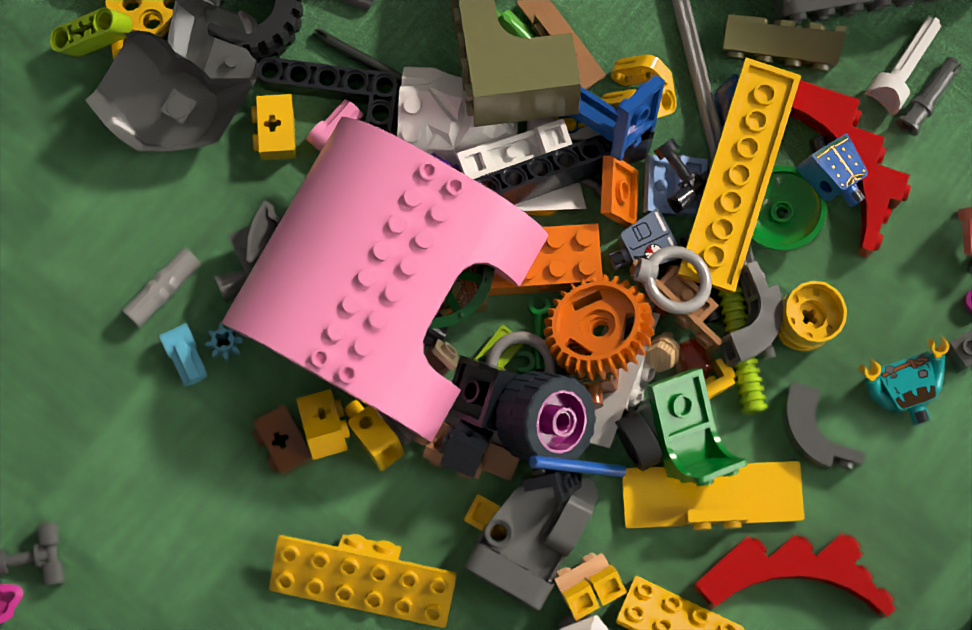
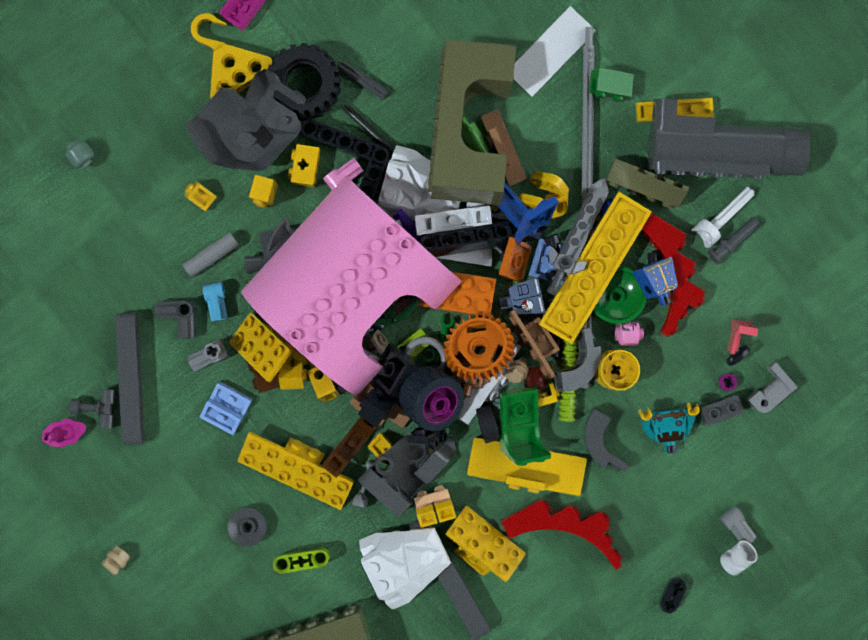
camera: 15 degrees right, 10 degrees up
lime beam [49,7,132,57] -> none
medium azure gear [205,323,243,362] -> none
blue bar [529,455,626,477] -> none
light grey piece [634,246,712,314] -> none
none -> dark grey beam [115,312,145,446]
none -> dark grey piece [155,301,197,339]
none -> yellow bracket [184,181,217,212]
none -> light grey piece [187,339,229,372]
none -> light blue slope [200,381,253,435]
none -> yellow bracket [229,312,294,382]
none -> yellow brick [249,175,278,209]
none -> reddish brown slope [321,417,376,478]
none -> light grey hinge [352,461,373,508]
none -> sword [547,178,609,295]
none -> bright pink head [615,321,644,346]

